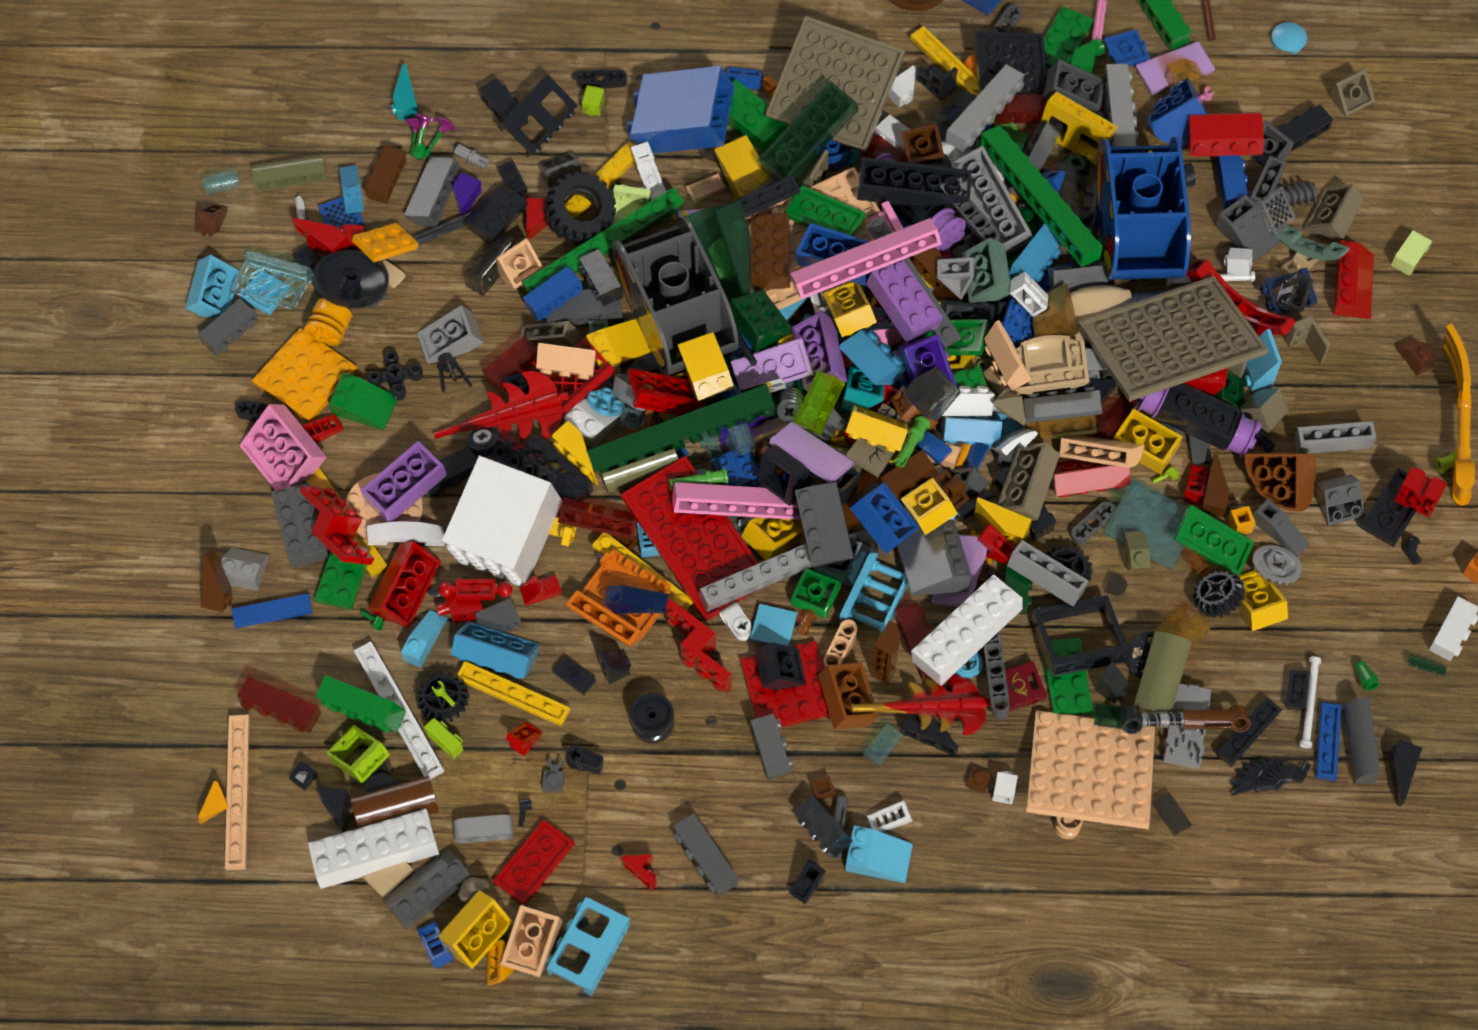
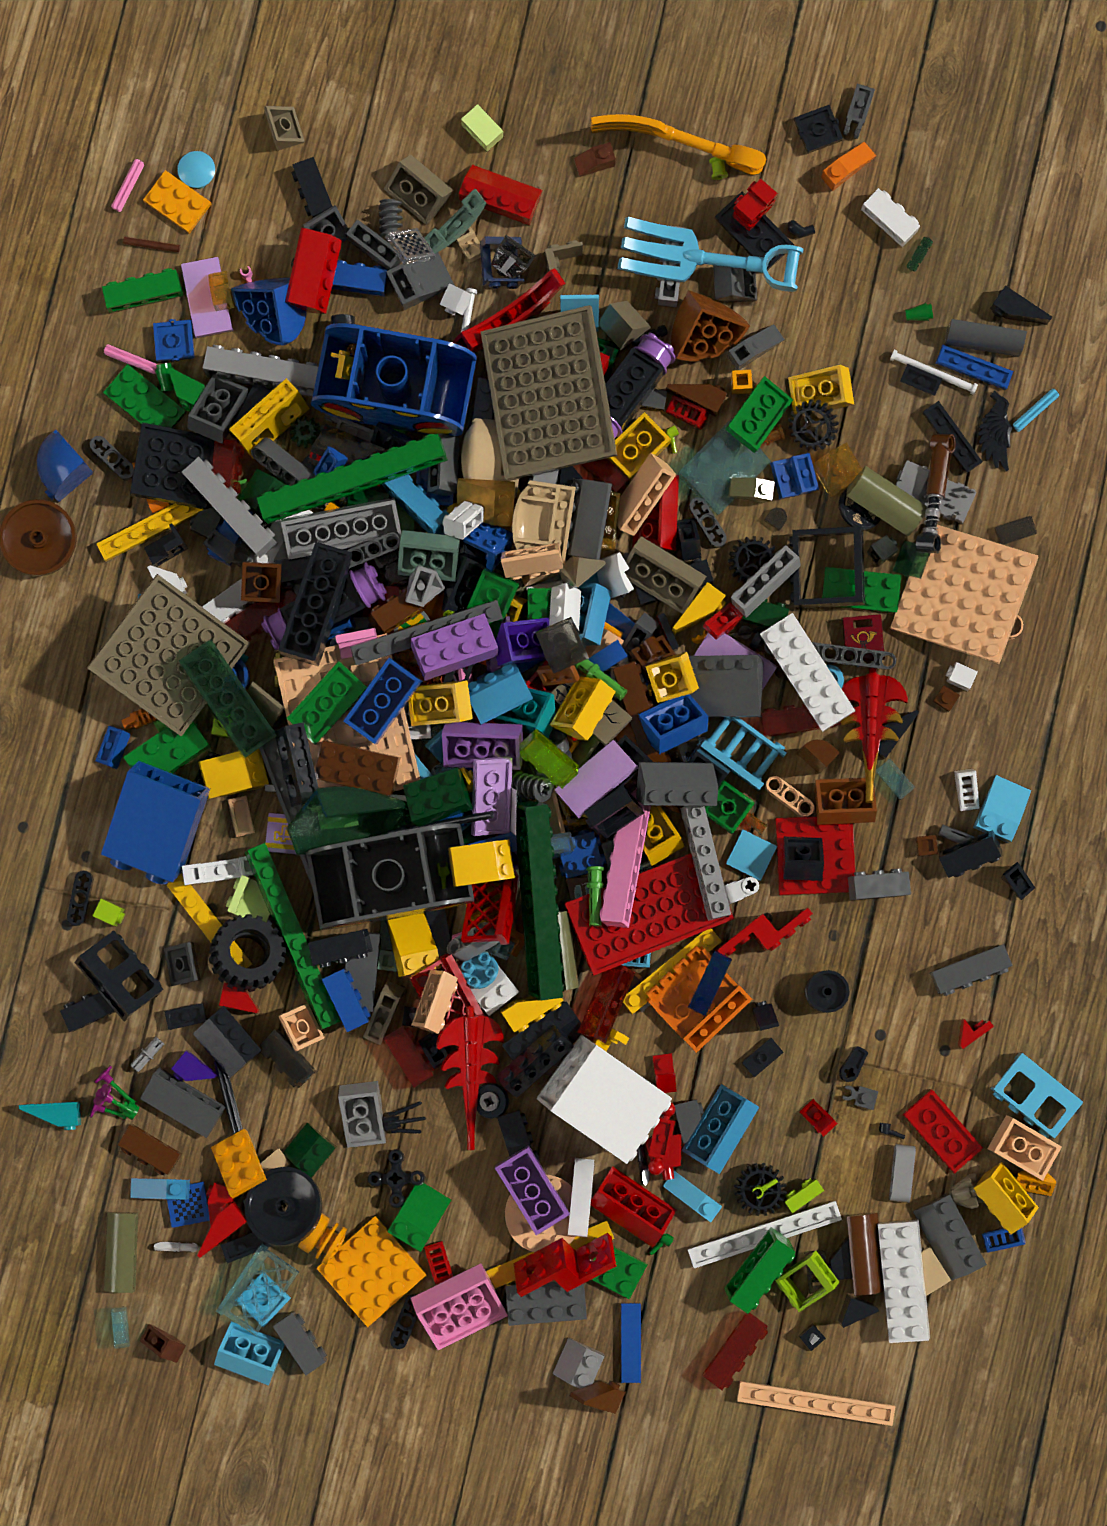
camera: 80 degrees left, 20 degrees up
light orange slope [198,781,229,824] -> none
yellow plate [457,661,571,727] -> none
bright pink brick [790,218,941,299] -> none
light grey gear [1252,545,1302,585] -> none
none -> light orange plate [143,170,211,234]
none -> dark green slope [283,1122,337,1178]
none -> medium azure piece [617,217,803,292]
none -> black slope [677,518,701,561]
none -> blue slope [770,453,819,500]
none -> medium azure axle [1012,389,1059,432]

